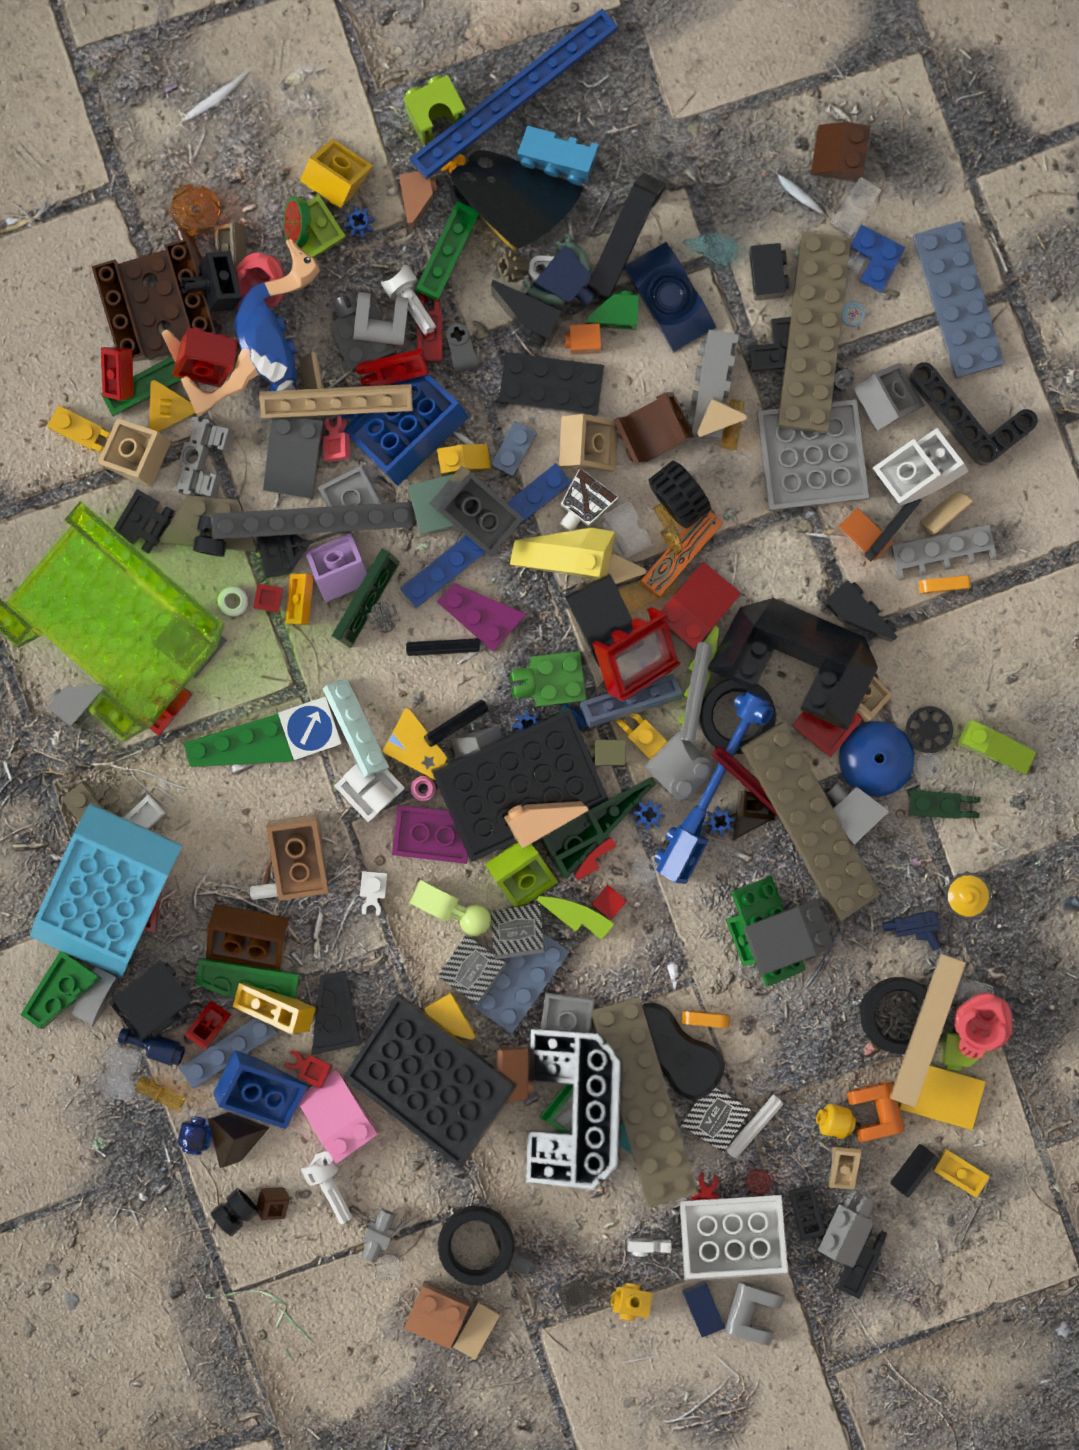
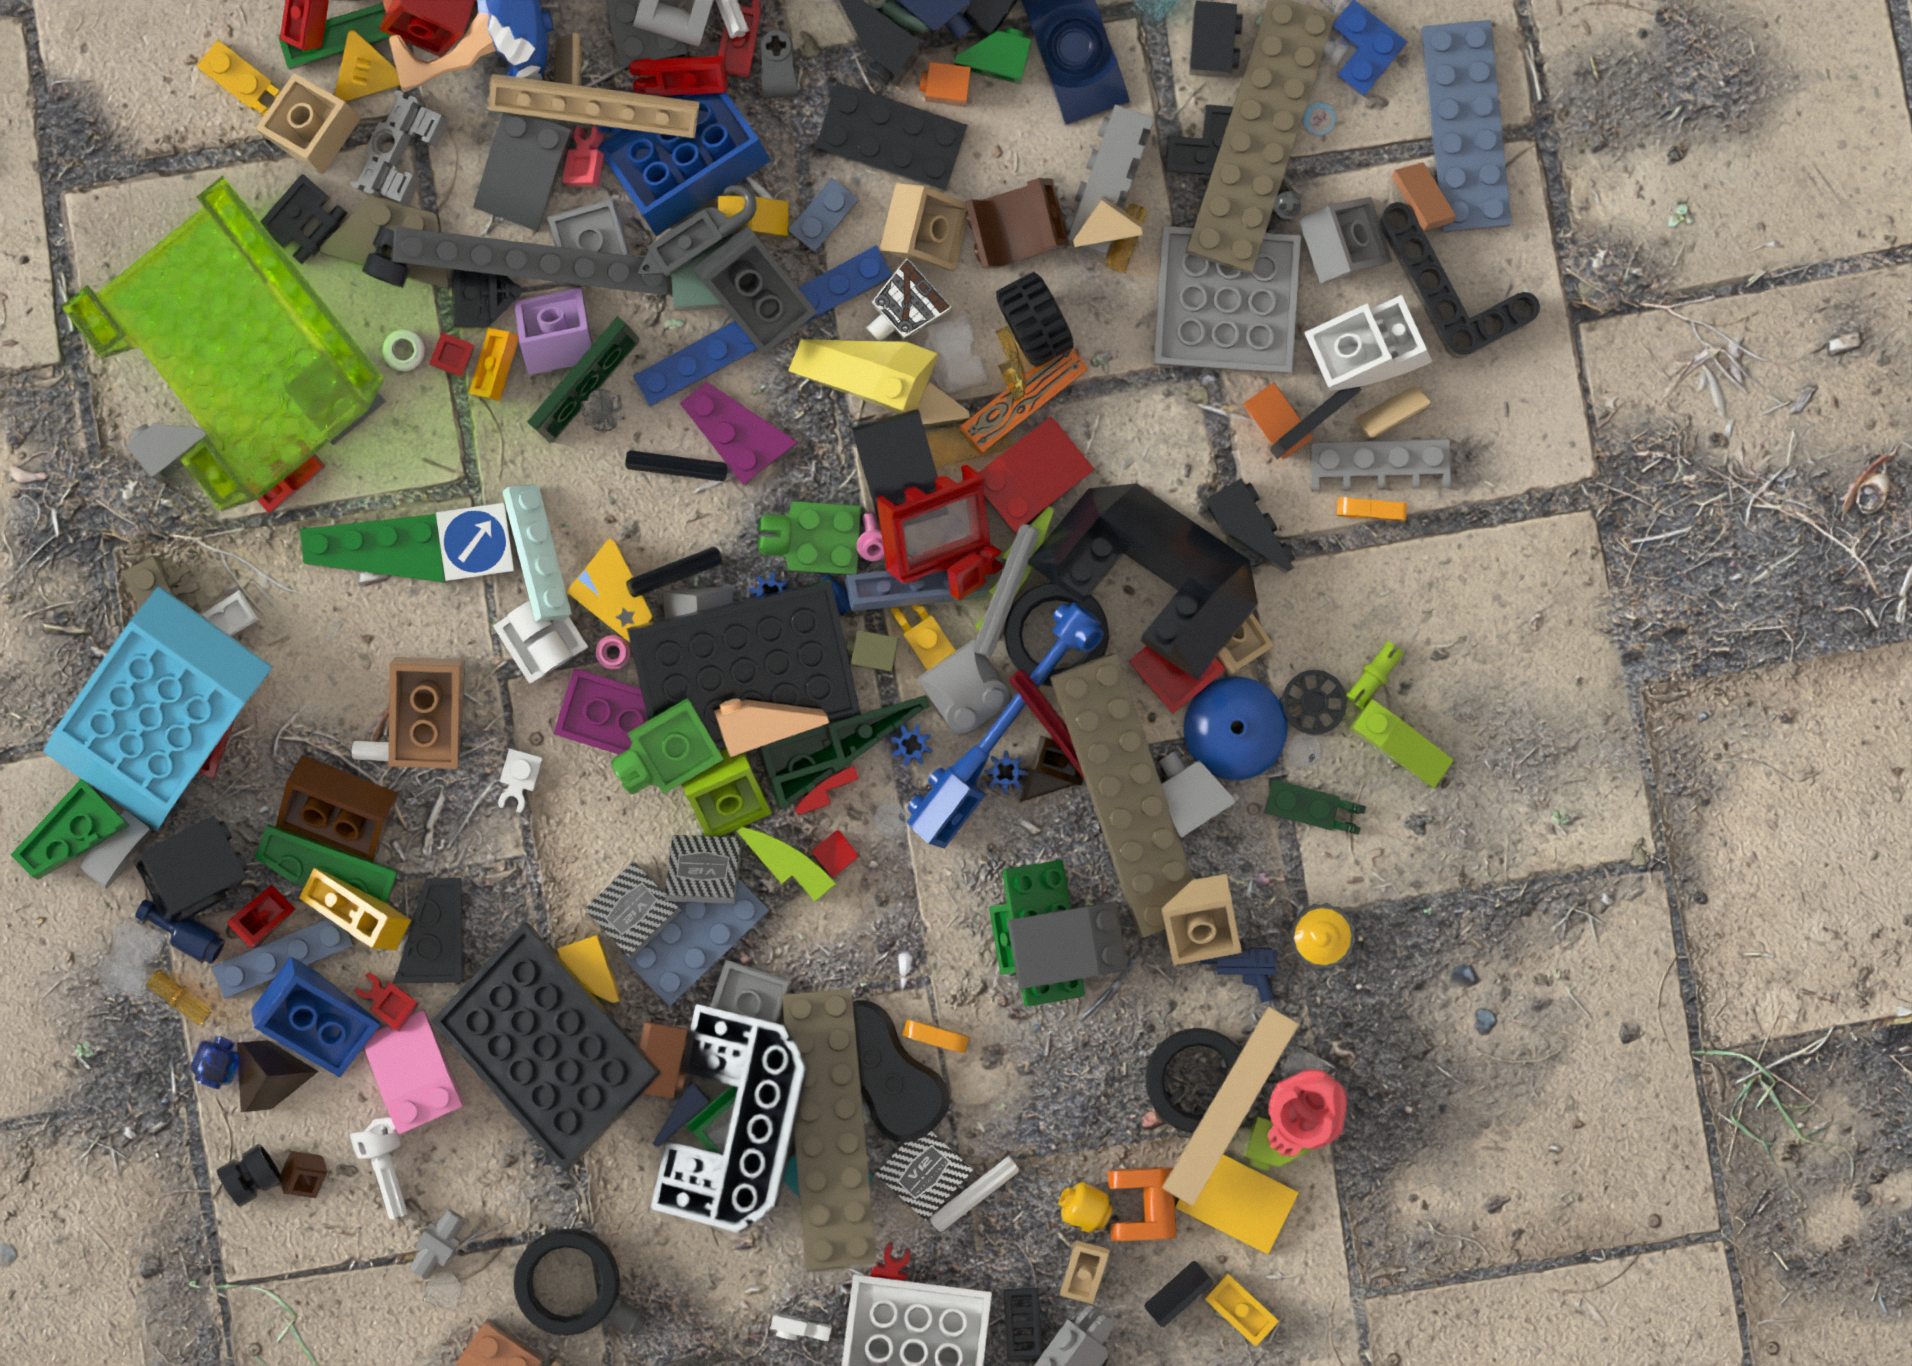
camera: 10 degrees right, 0 degrees up
yellowish green beam [409,880,491,936] -> none
clear red tile [745,1168,771,1195] -> none
none -> bright green plate [611,698,723,795]
none -> dark grey plate [638,185,757,277]
none -> dark blue slope [653,1081,710,1147]
none -> bright pink plate [857,513,885,561]
none -> red plate [947,545,1003,601]
none -> tan slope [1162,874,1242,966]
none -> lime pin [1345,641,1405,709]
none -> nougat tile [1391,162,1456,231]

